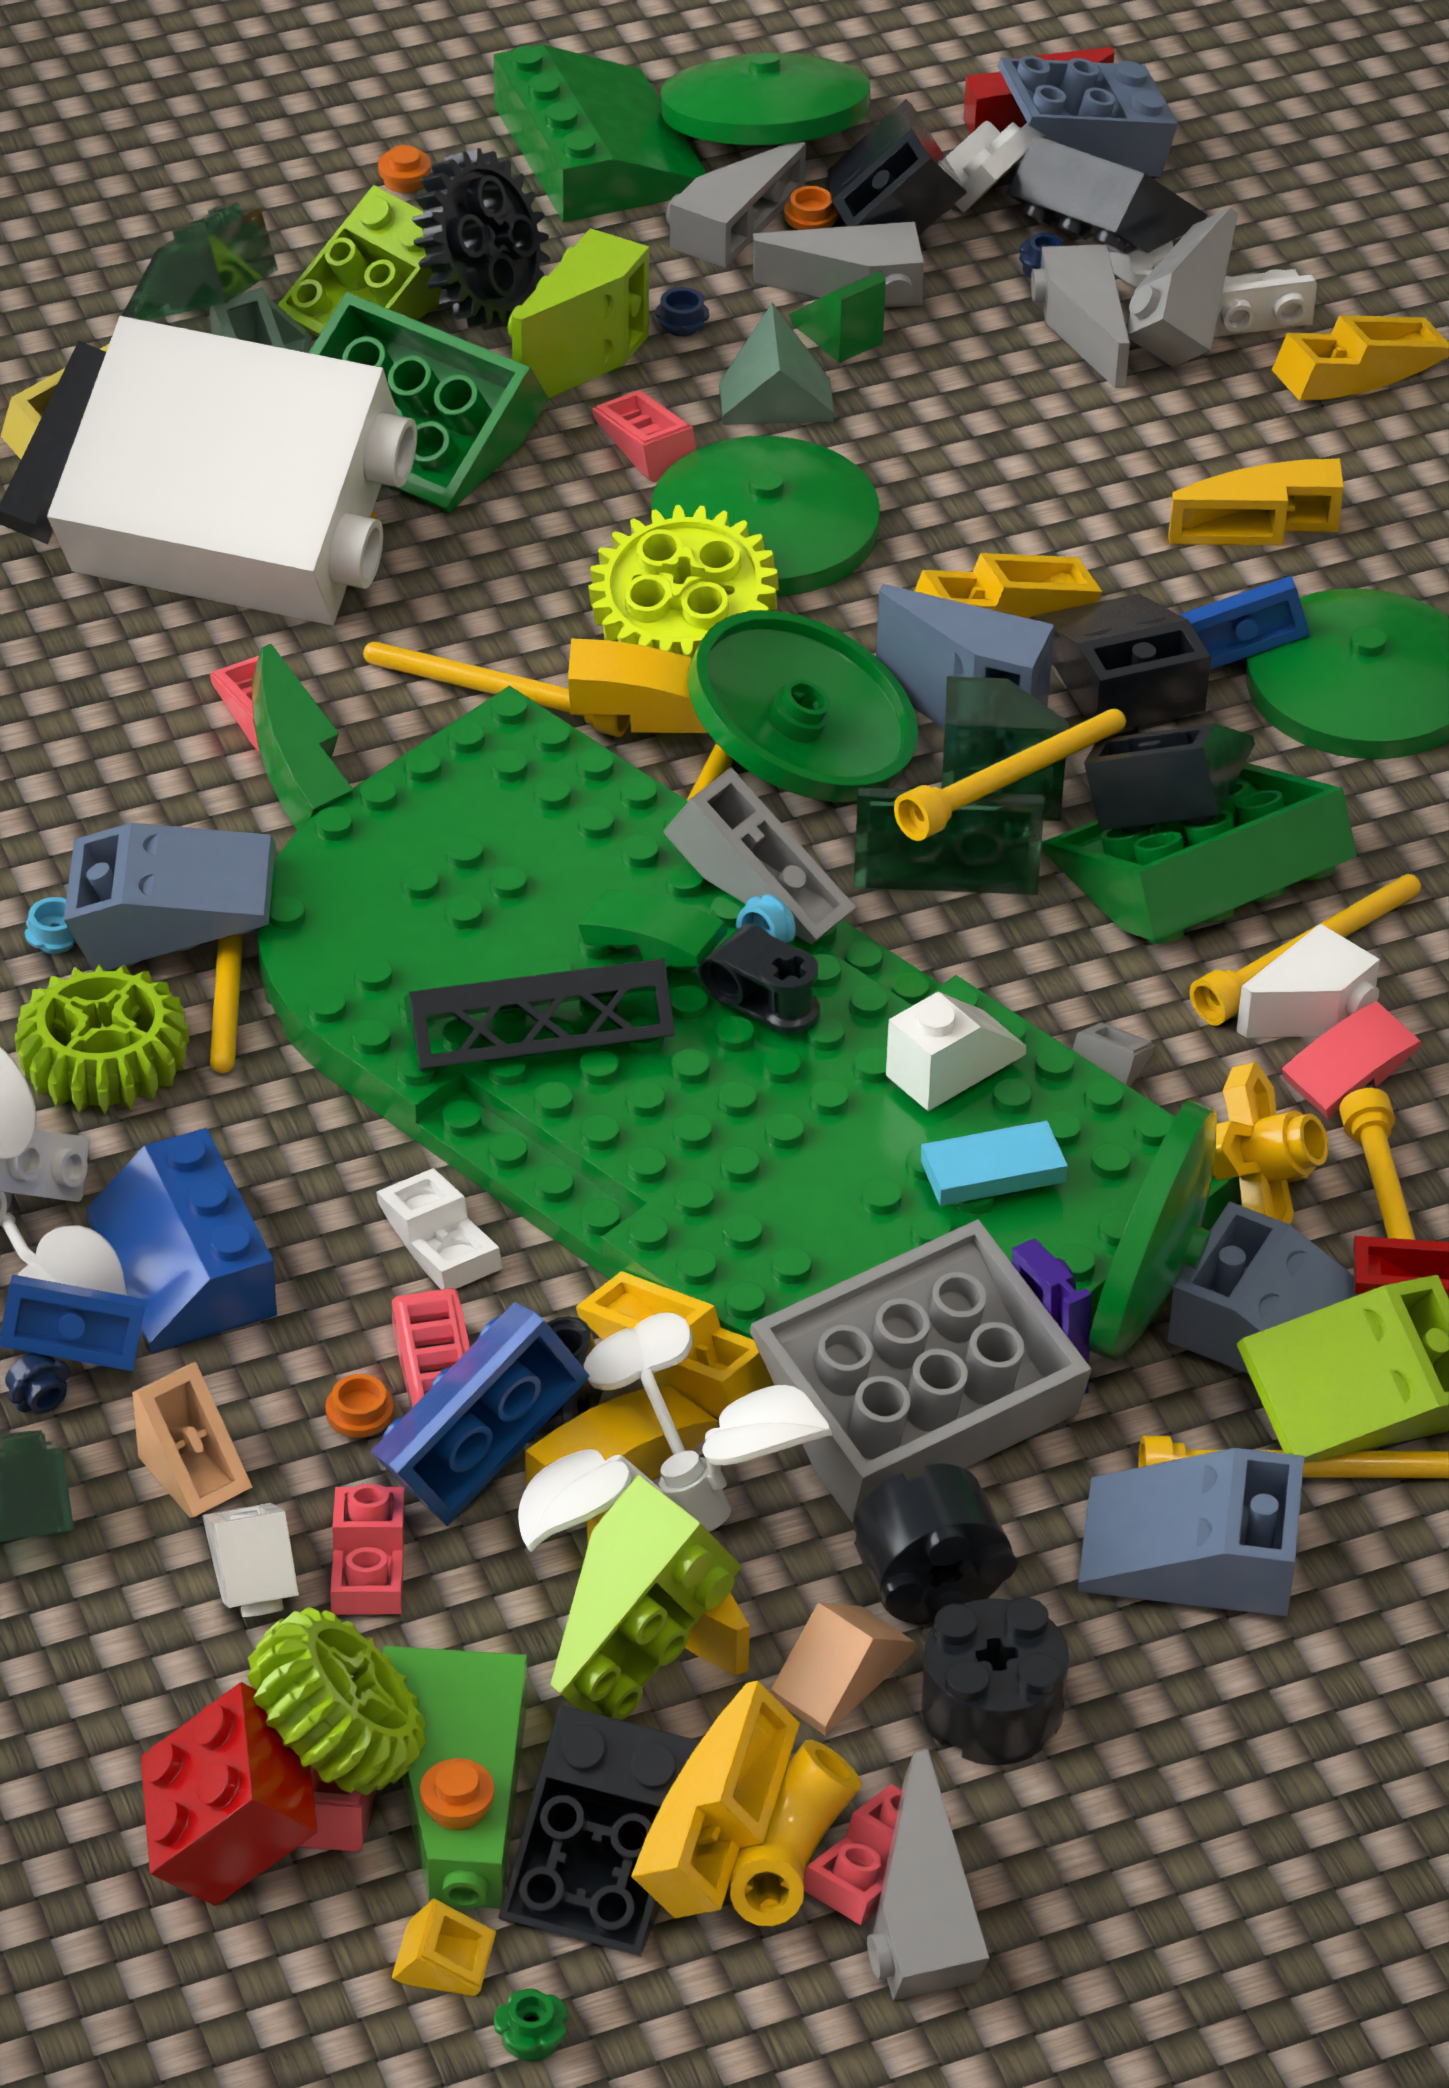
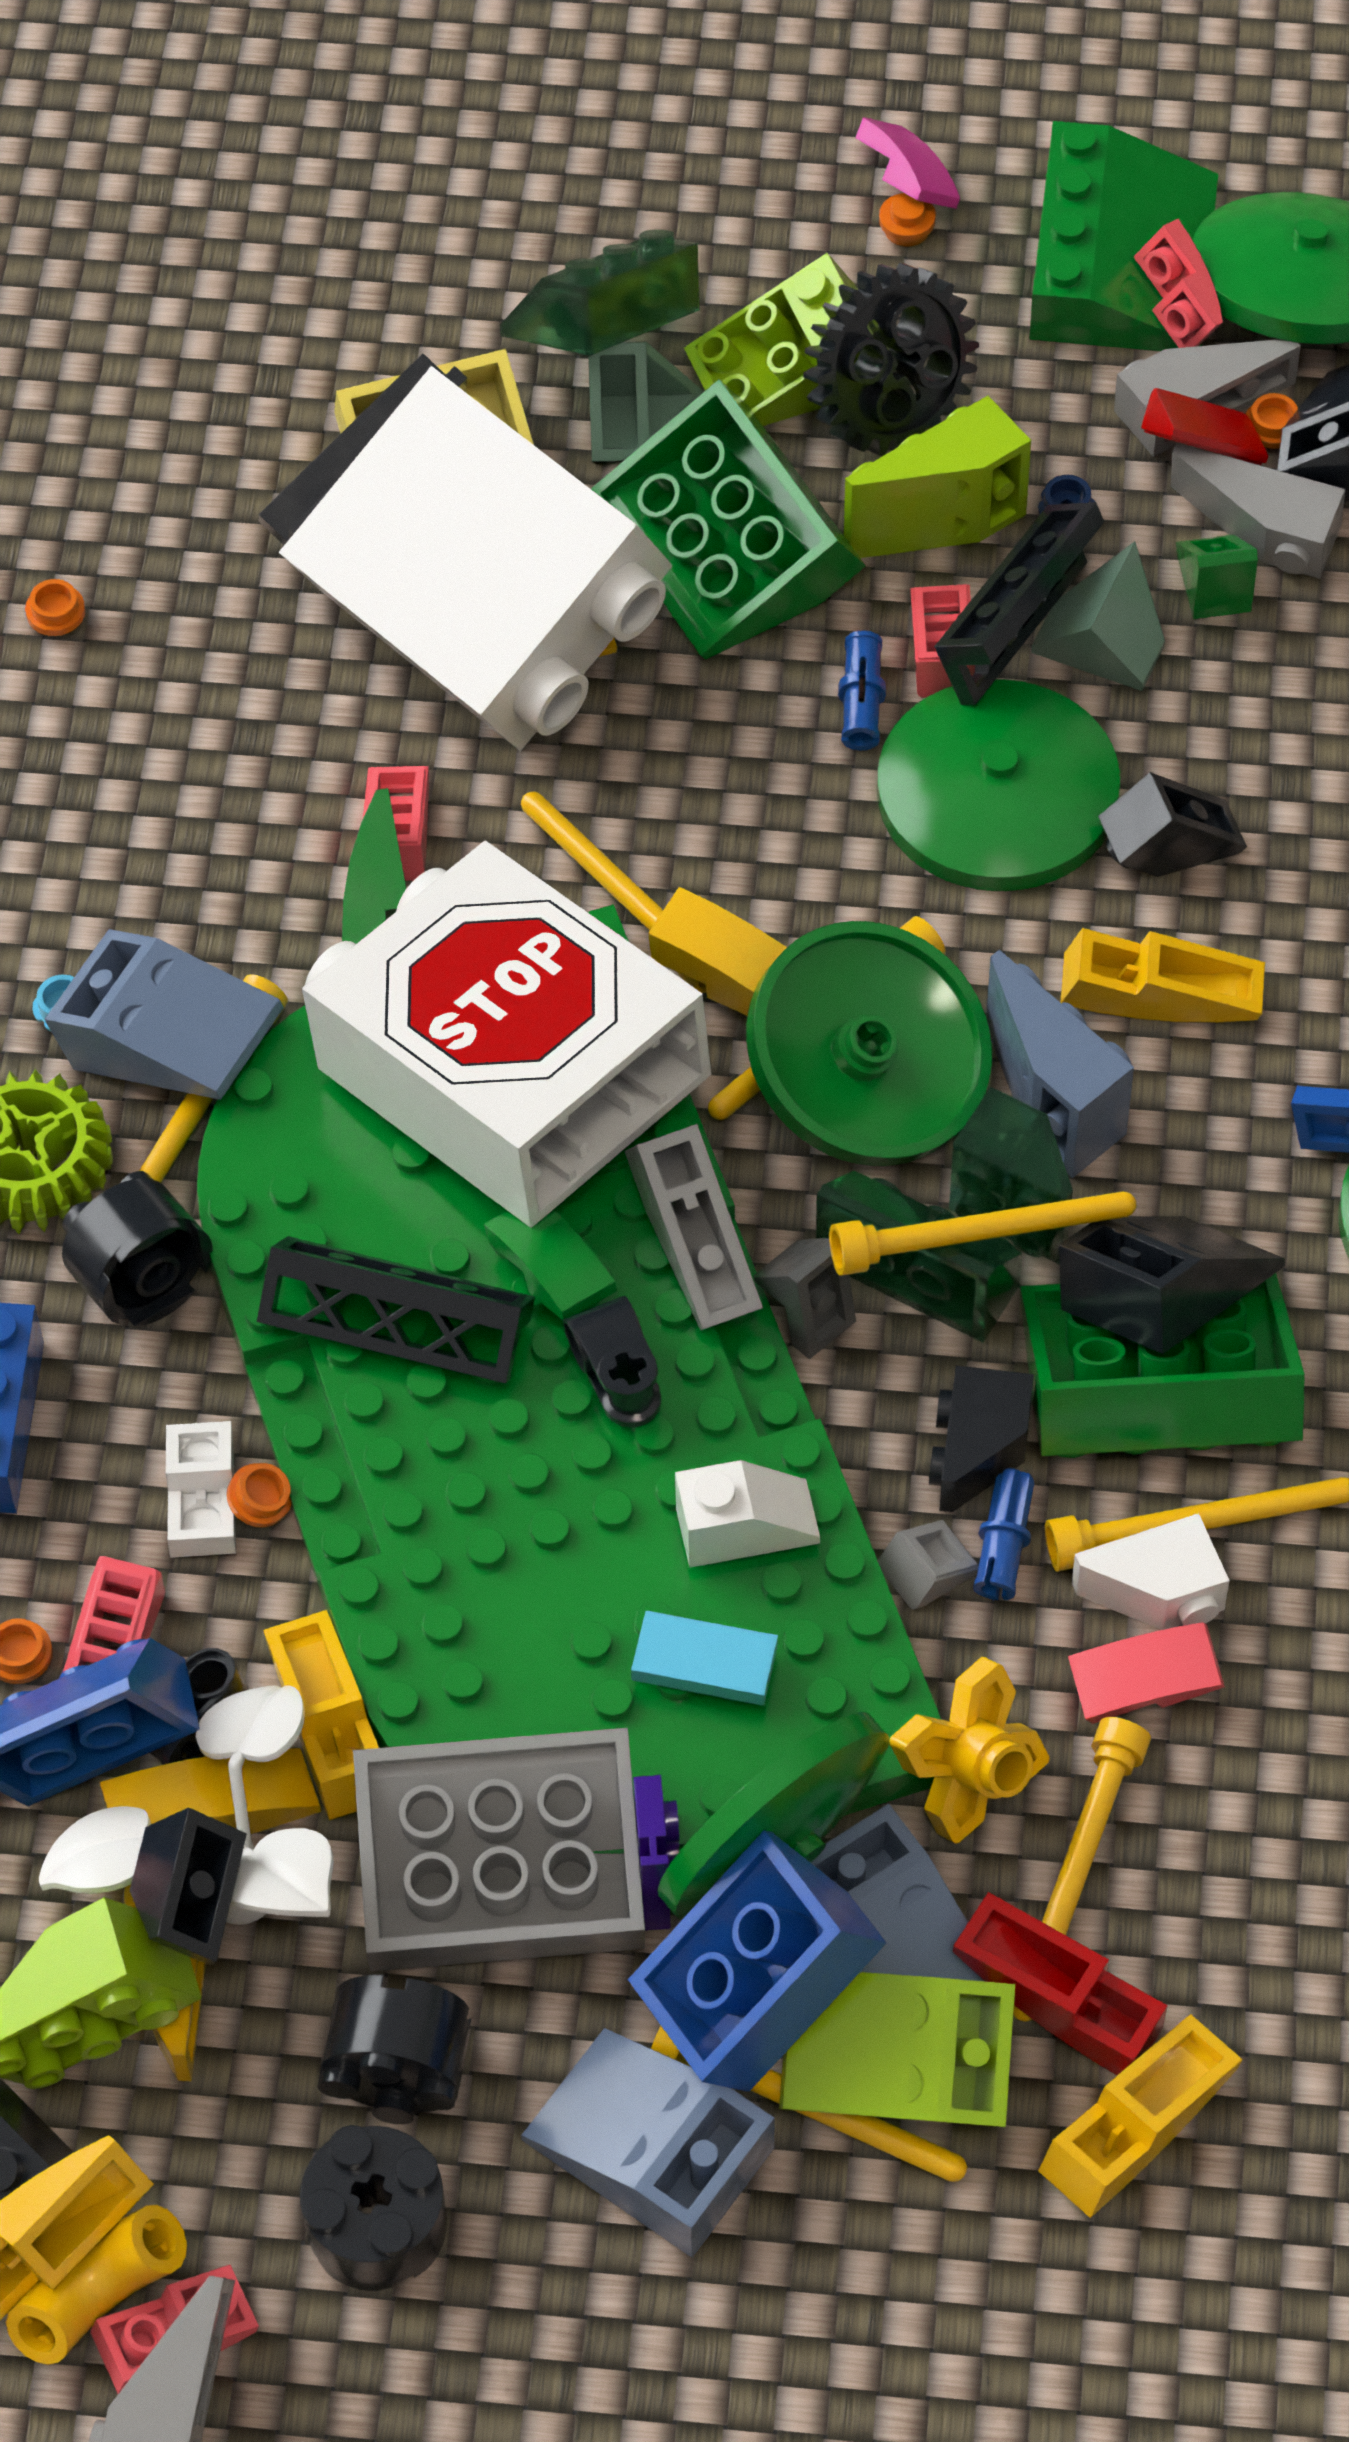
camera: 30 degrees right, 15 degrees up
neon yellow gear [588,505,779,658] -> none
medium azure plate [736,894,795,944] -> none
light nougat slope [771,1602,916,1735] -> none
black slope [1031,594,1211,729] -> none
none -> black brick [62,1171,213,1326]
none -> black slope [130,1807,247,1965]
none -> orange plate [227,1463,292,1528]
none -> white brick [302,840,711,1228]
none -> blue slope [628,1830,887,2092]
none -> dark grey slope [753,1238,856,1359]
none -> blue pin [838,630,886,751]
none -> dark pink slope [856,117,961,209]
none -> black slope [929,1365,1034,1512]
none -> black fence [934,502,1105,705]
none -> blue axle [973,1468,1035,1600]
none -> black slope [1098,772,1247,877]
none -> coral slope [1134,219,1223,348]
none -> red slope [1141,388,1269,465]

